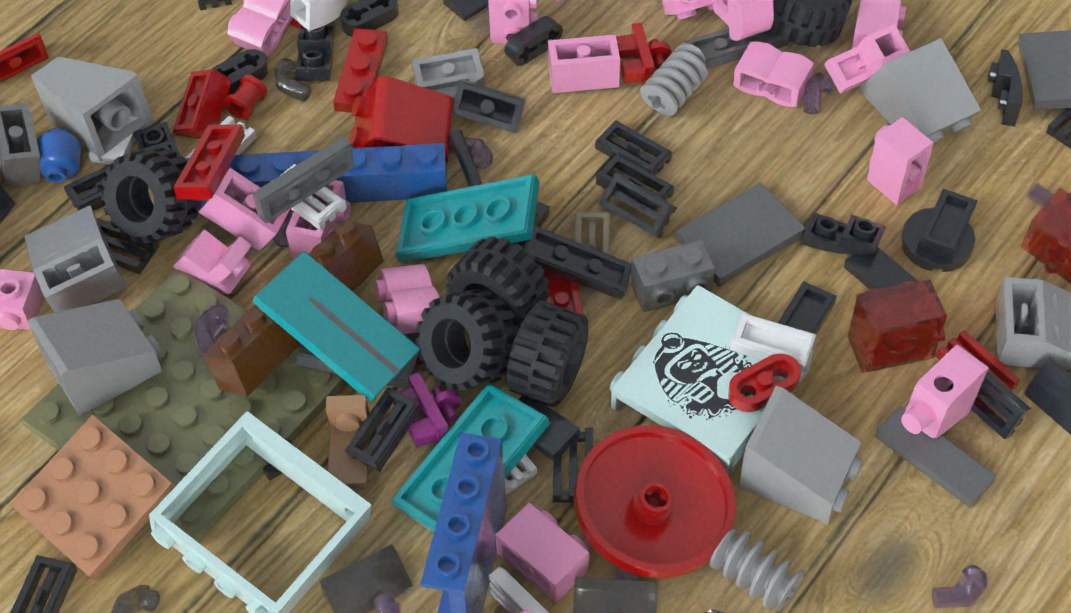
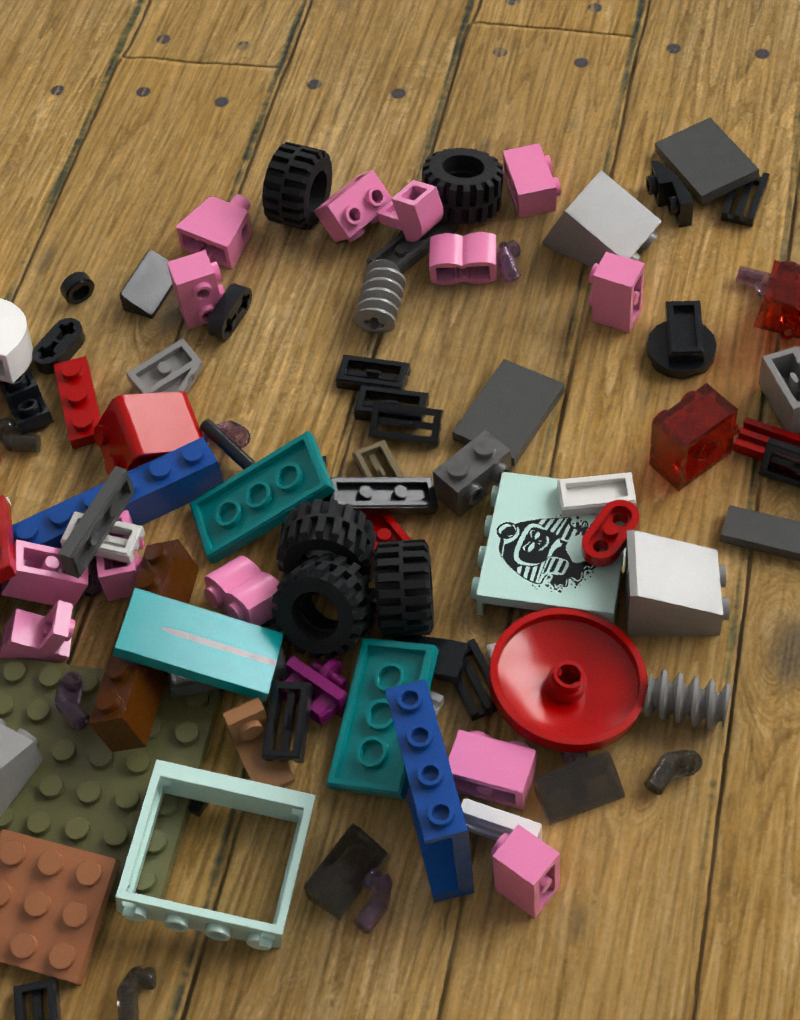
camera: 20 degrees left, 0 degrees up
black slope [452,79,527,133] -> none
bright pink brick [548,34,620,93] -> none
red hips [616,22,672,86] -> none
black tile [778,281,837,335] -> none
black slope [801,212,886,255] -> none
bright pink brick [824,23,910,94] -> none
black tile [844,247,924,313] -> none
bright pink torso [901,345,989,439] -> none

